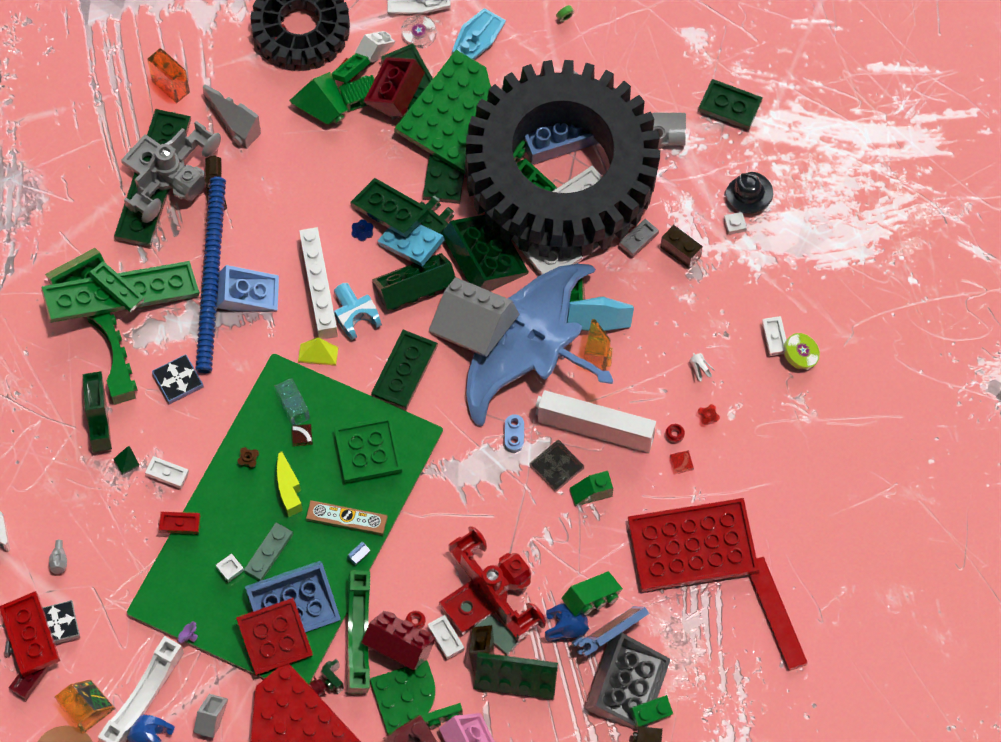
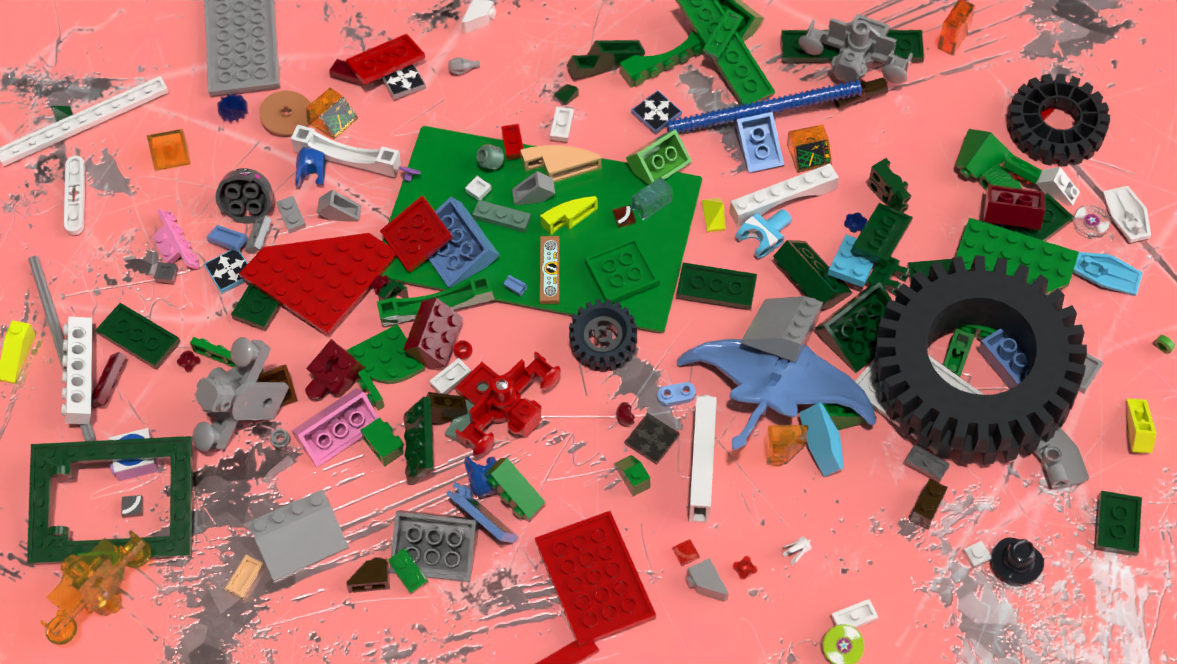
camera: 80 degrees right, 5 degrees down
light grey wedge [202,84,261,148] -> none
reddish brown plate [237,447,259,468] -> none
red plate [665,424,685,443] -> none
none -> green brick [360,417,404,467]
none -> sand green head [476,144,504,170]
none -> light grey slope [512,171,555,205]
none -> light nougat slope [520,145,602,182]
none -> black wheel [569,299,637,372]
none -> dark red plate [617,402,635,426]
none -> bright green slope [625,129,692,187]
none -> light grey slope [685,558,729,602]
none -> slope [787,124,832,173]
none -> dark green hips [867,158,912,212]
none -> neon yellow slope [1126,398,1157,453]

